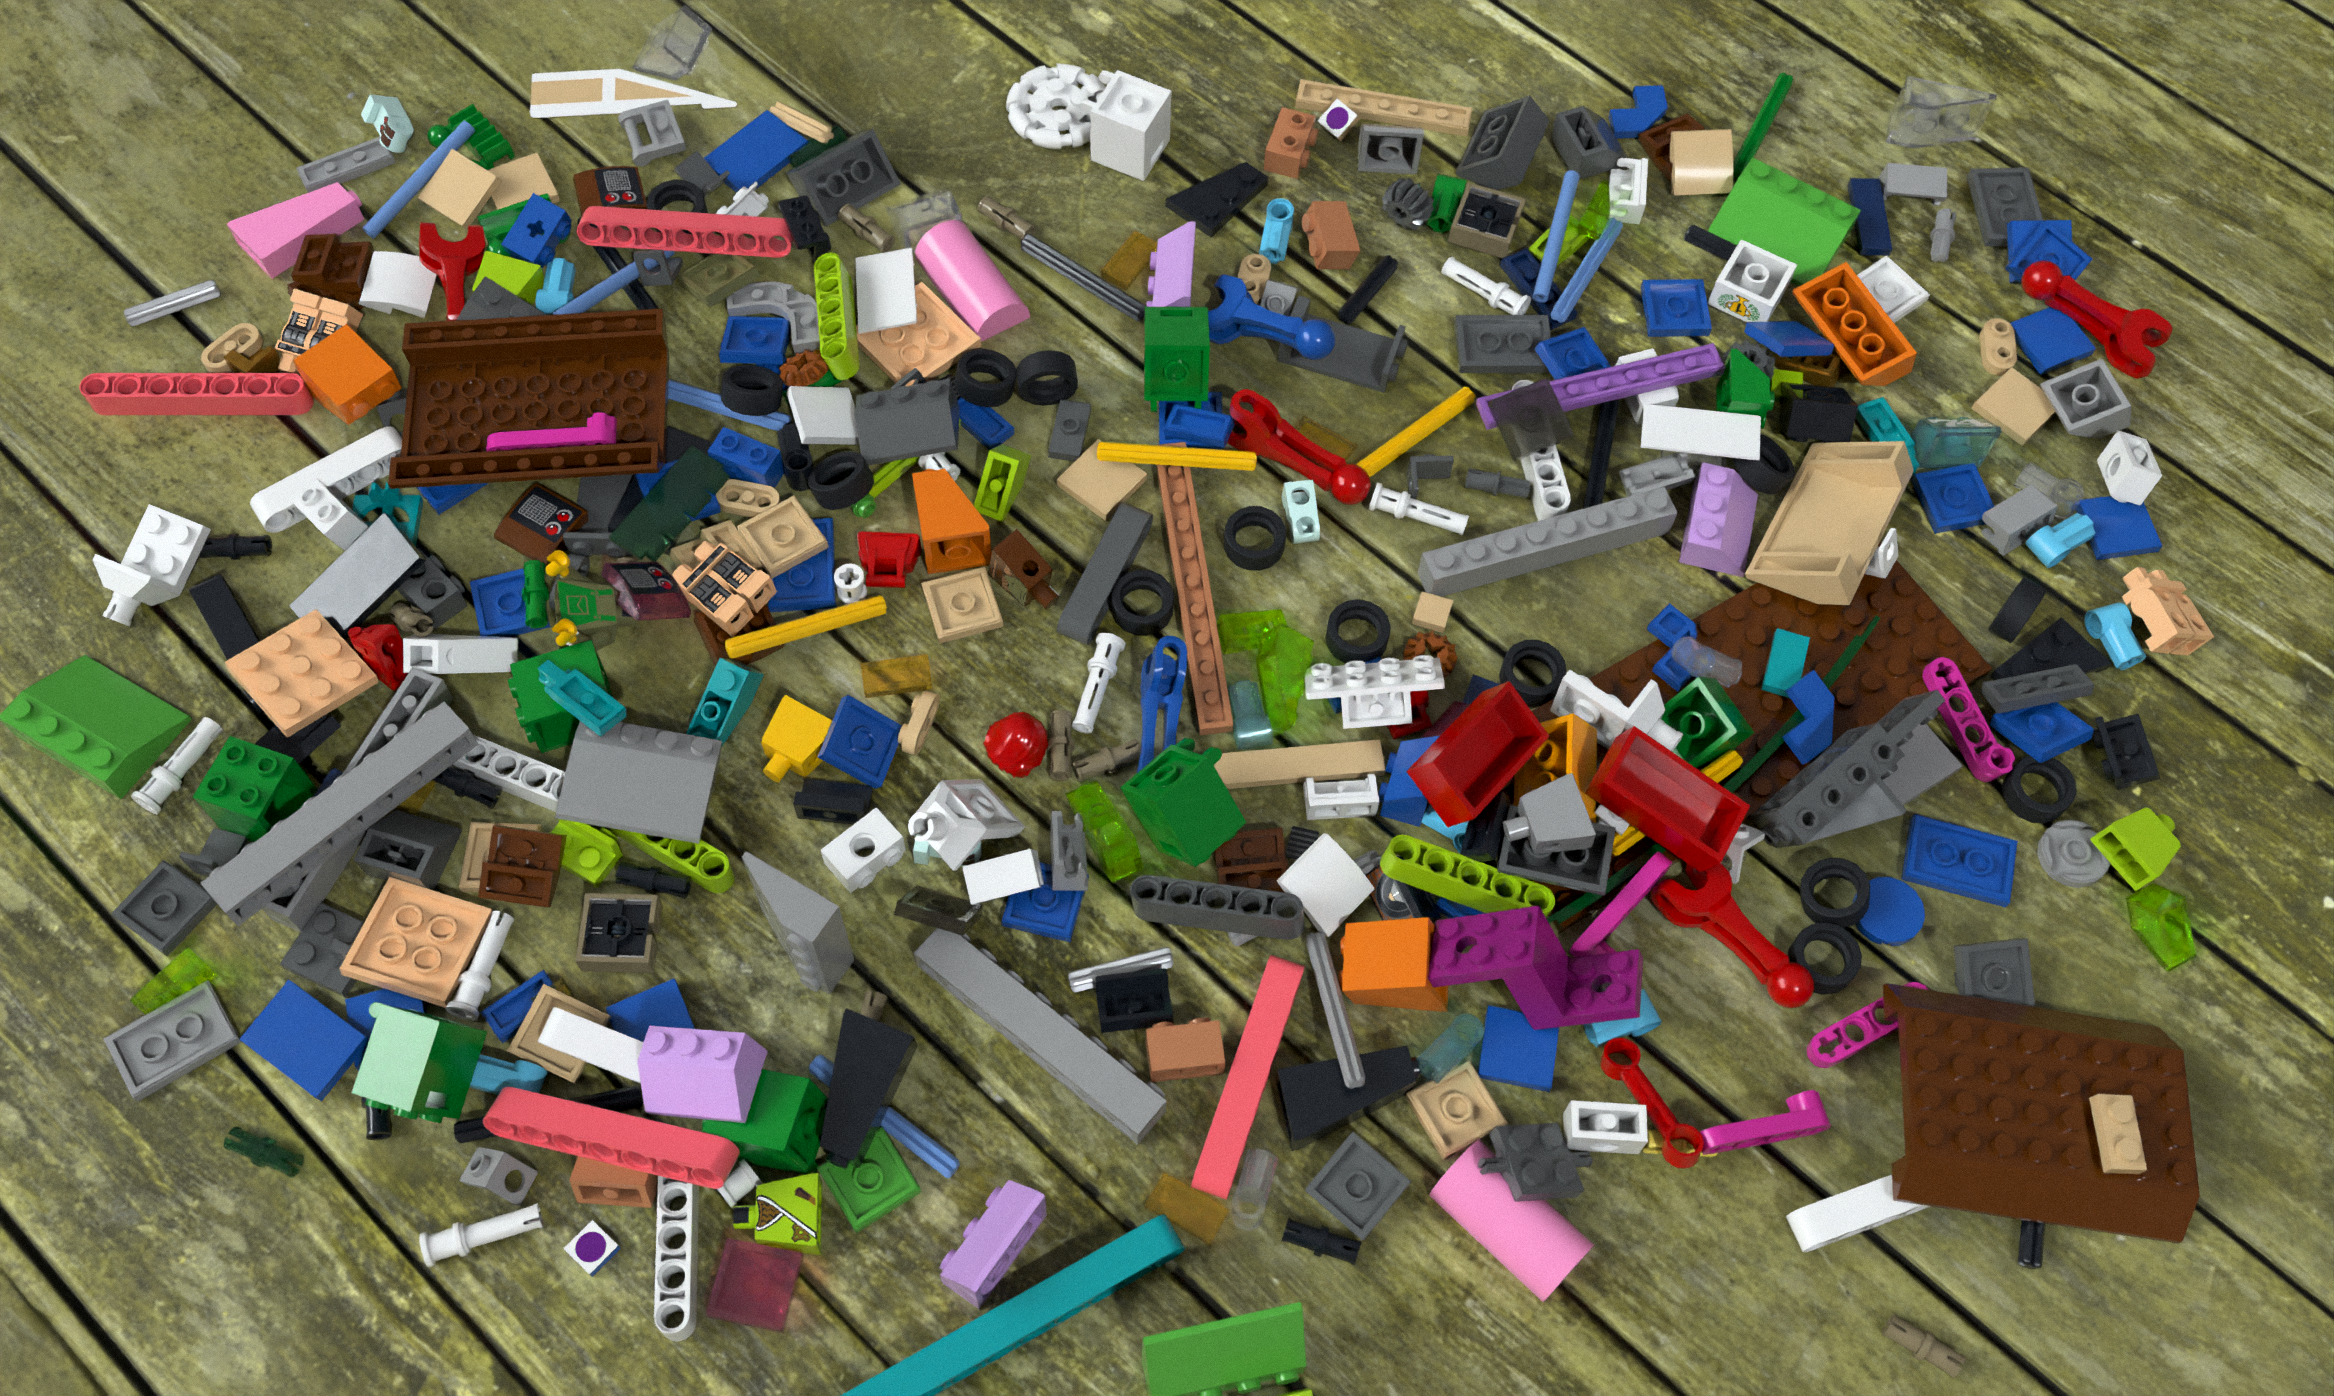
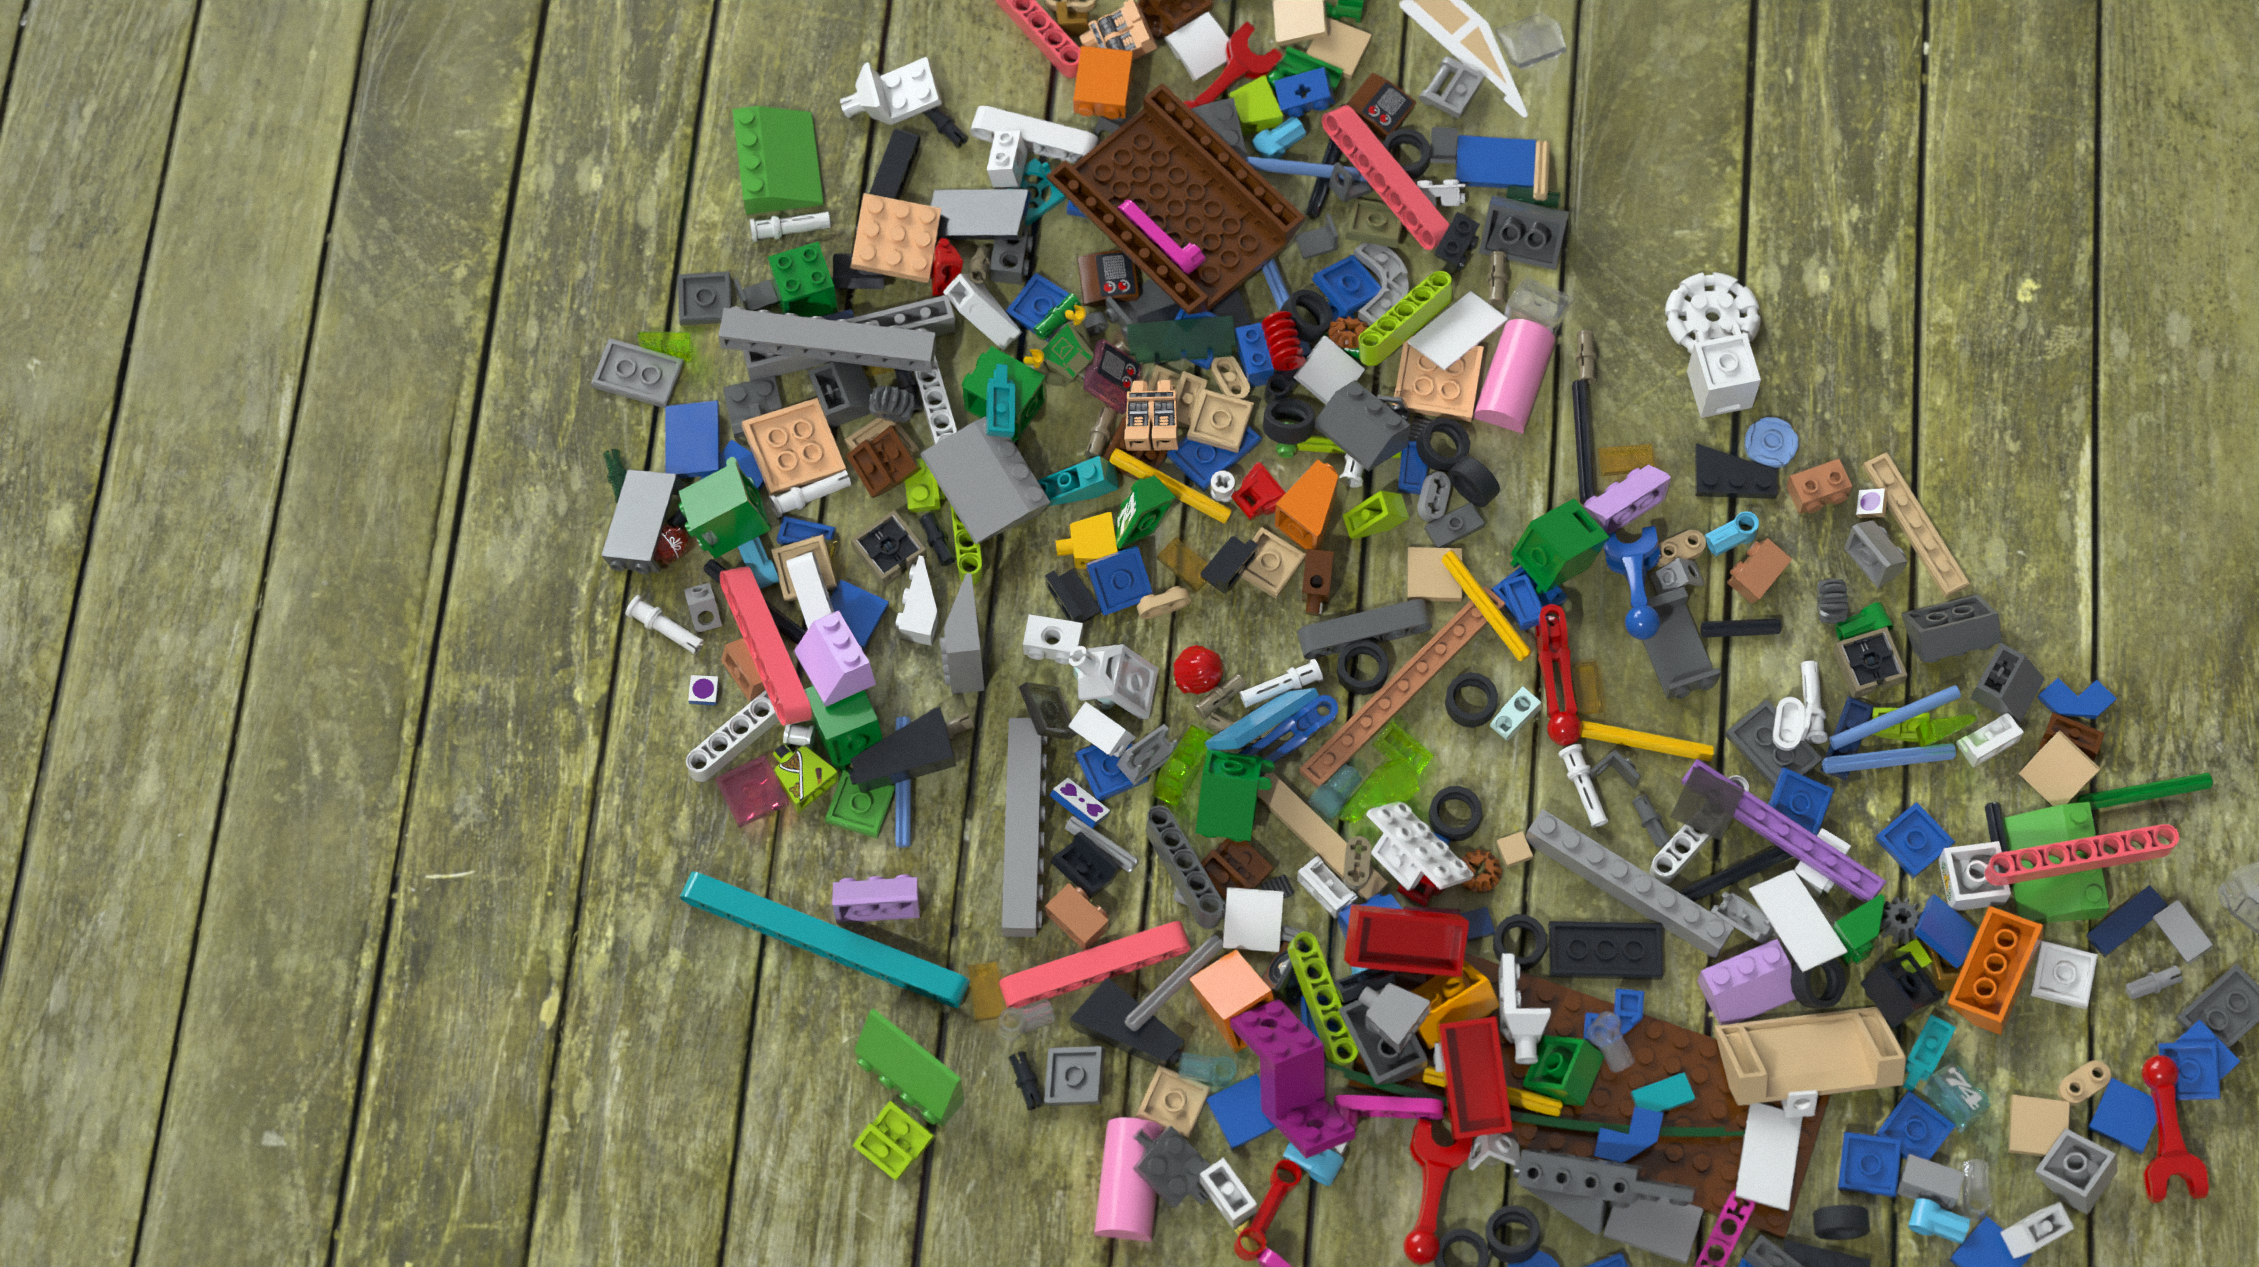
camera: 55 degrees right, 5 degrees up
none -> panel [601,469,686,574]
none -> clear red head [654,525,689,565]
none -> dark grey gear [869,385,915,423]
none -> white slope [895,555,938,646]
none -> tile [1050,778,1110,829]
none -> dark tan pin [1084,407,1116,459]
none -> green slope [1116,475,1176,549]
none -> black panel [1200,536,1259,594]
none -> dark azure tile [1205,688,1319,751]
none -> red piece [1261,311,1306,371]
none -> dark grey bracket [1295,214,1338,260]
none -> dark tan beam [1343,836,1371,891]
none -> light grey beam [1417,471,1451,522]
none -> black tile [1549,921,1663,980]
none -> white window [1735,1103,1802,1211]
none -> light blue tile [1744,417,1798,469]
none -> white bracket [1772,697,1812,751]
none -> blue tile [1838,1132,1902,1198]
none -> coral beam [1984,824,2179,886]

